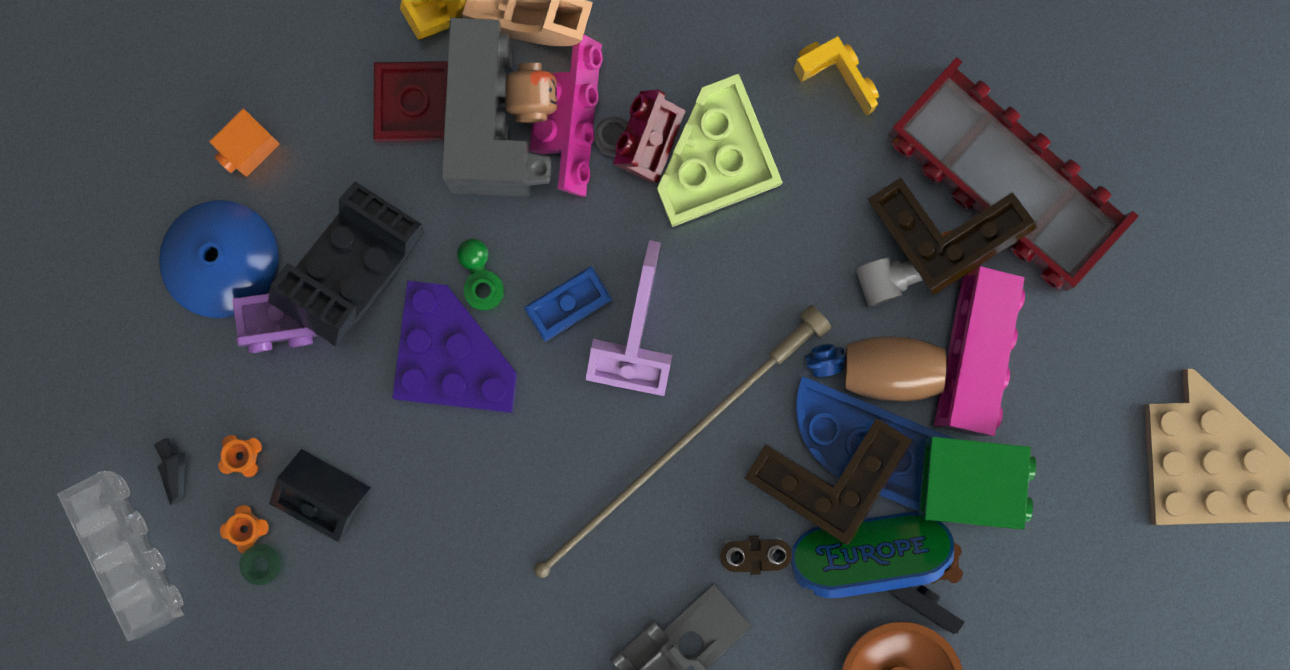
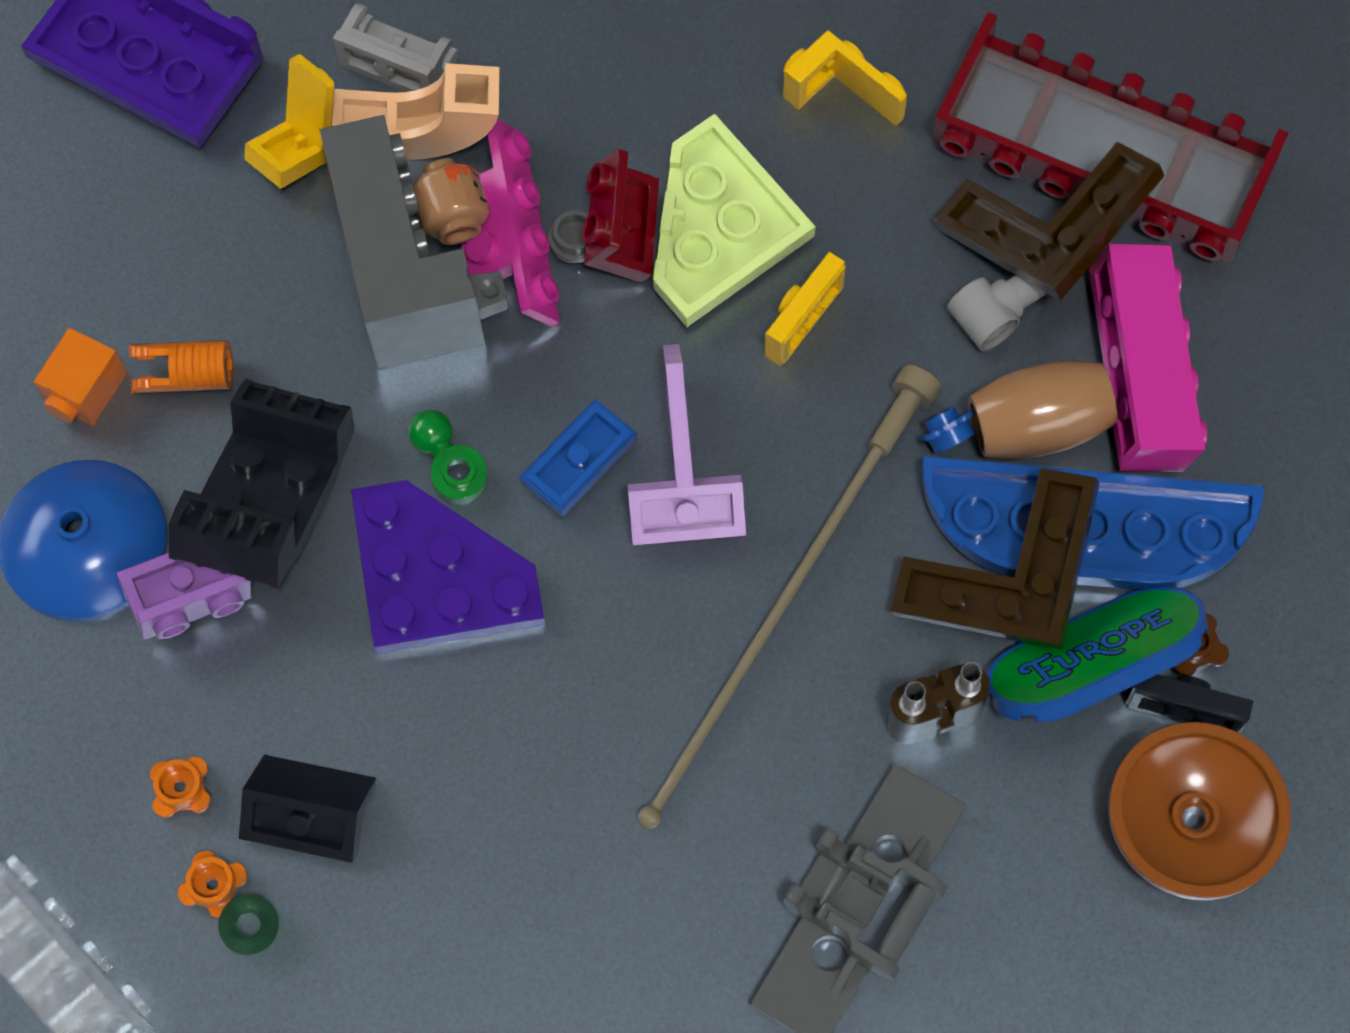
camera: 15 degrees left, 15 degrees down
black bar [154,438,185,505] -> none
dark red tile [373,61,448,142] -> none
green brick [919,437,1036,530] -> none
none -> orange hinge [129,340,234,394]
none -> yellow plate [765,252,846,366]

